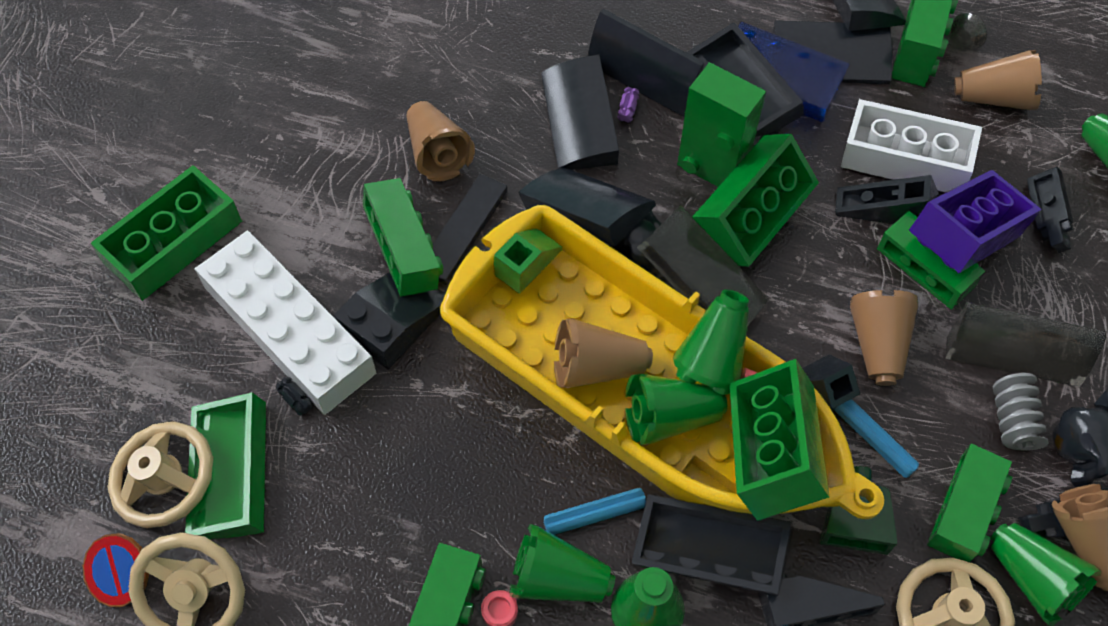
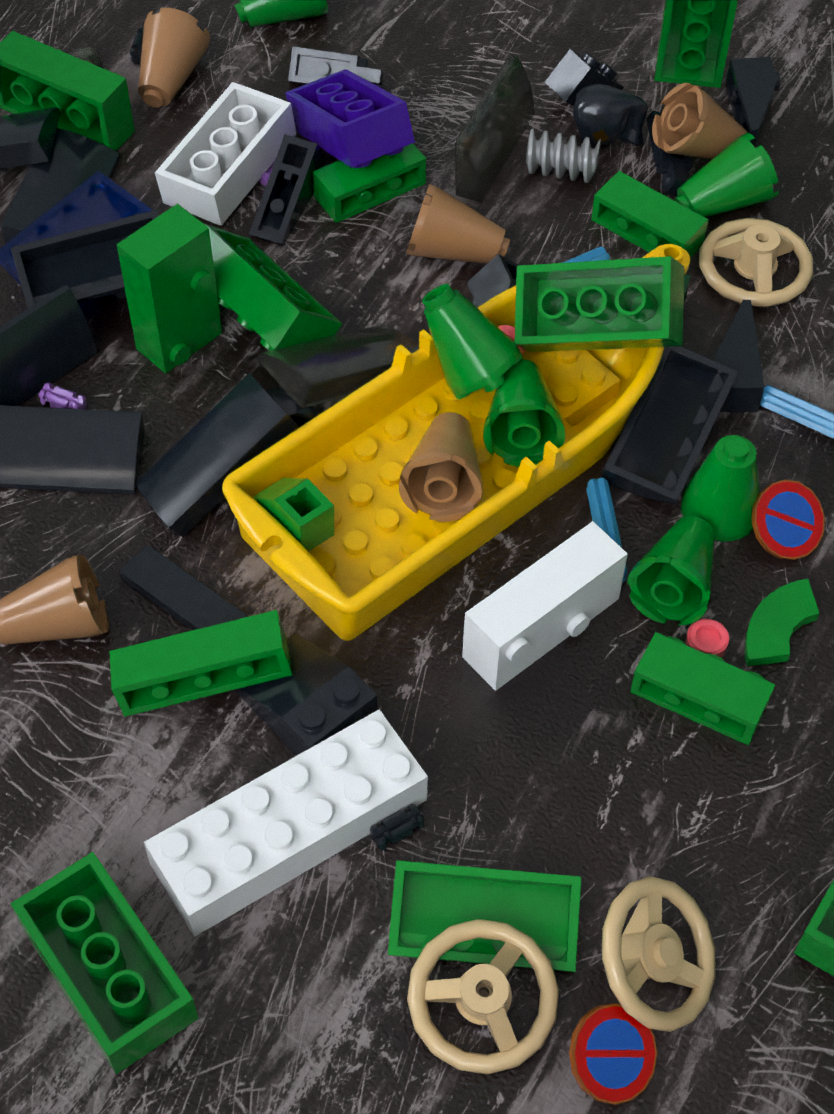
camera: 80 degrees left, 5 degrees down
none -> white brick [462,521,628,691]

